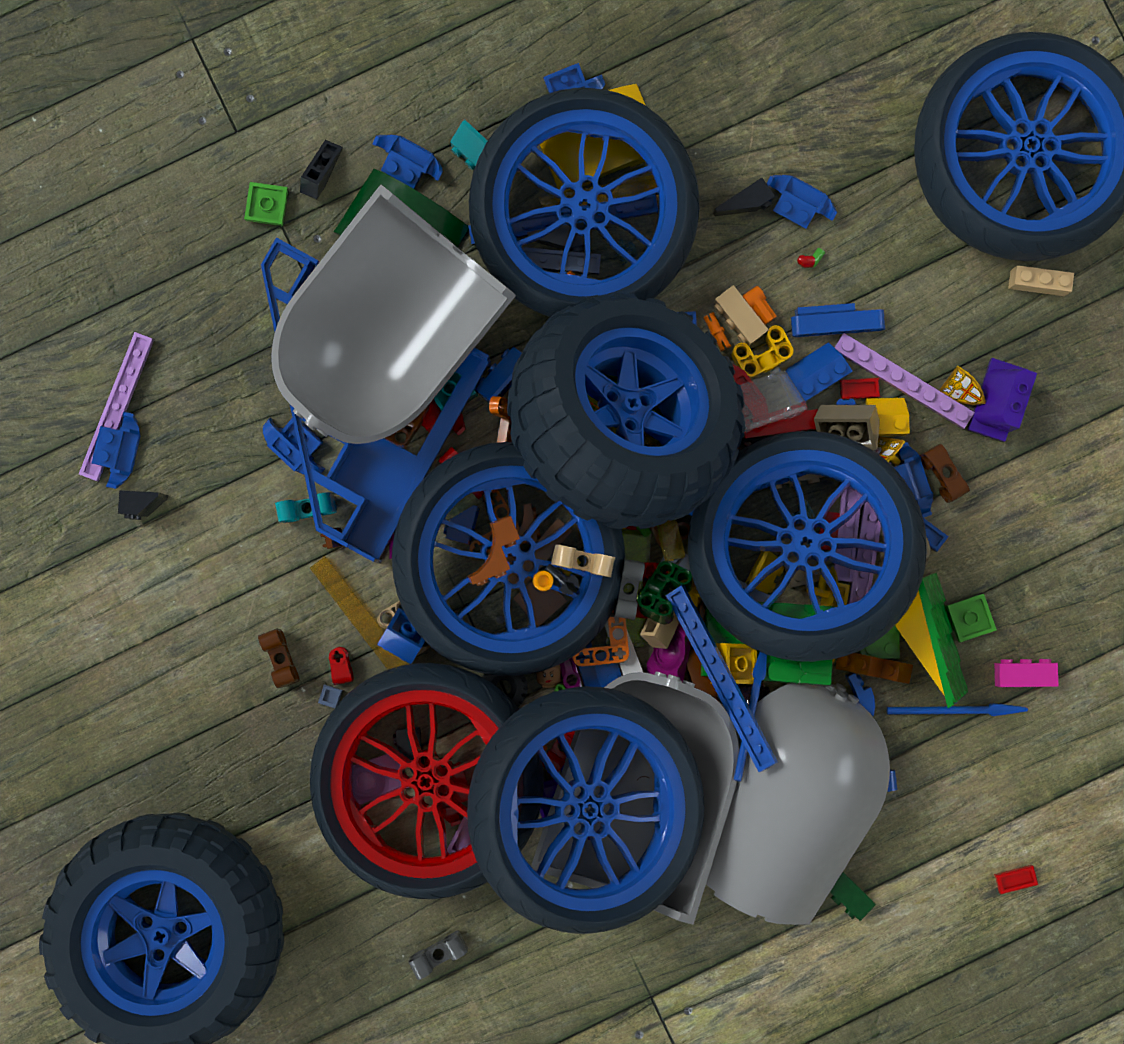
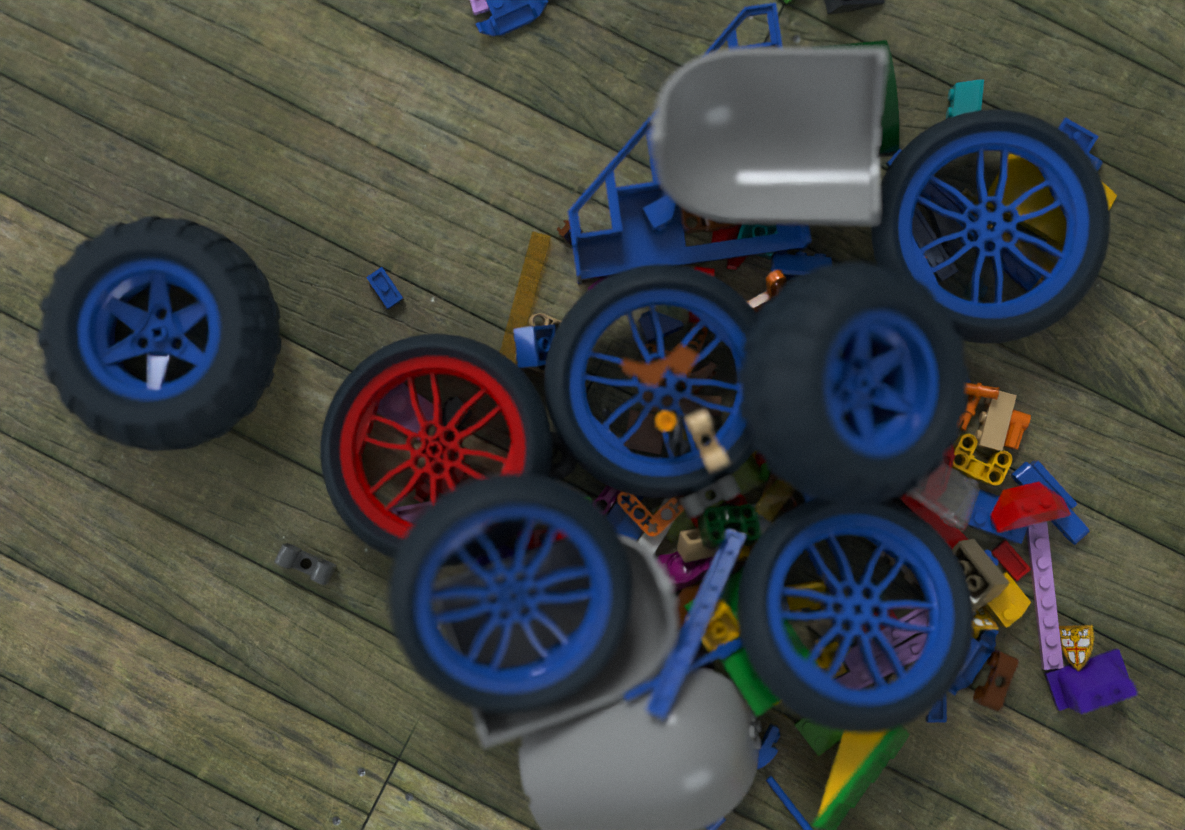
camera: 55 degrees right, 0 degrees up
black slope [118,490,168,520] -> none
reddish brown beam [258,628,300,688] -> none
blue plate [263,417,325,474] -> none
teal beam [275,492,337,523] -> none
sand blue tile [318,684,343,708] -> none
red piece [329,647,354,685] -> none
blue plate [373,135,443,189] -> none
medium nougat head [536,665,561,688] -> none
black slope [713,178,775,216] -> none
blue plate [766,175,837,229] -> none
red arm [797,248,825,268] -> none
dark orange arch [836,653,913,684] -> none
bright green plate [946,594,996,642] -> none
none -> blue plate [366,267,404,310]
none -> blue slope [642,194,676,232]
none -> orange pin [965,383,999,400]
none -> red wedge [990,482,1071,533]

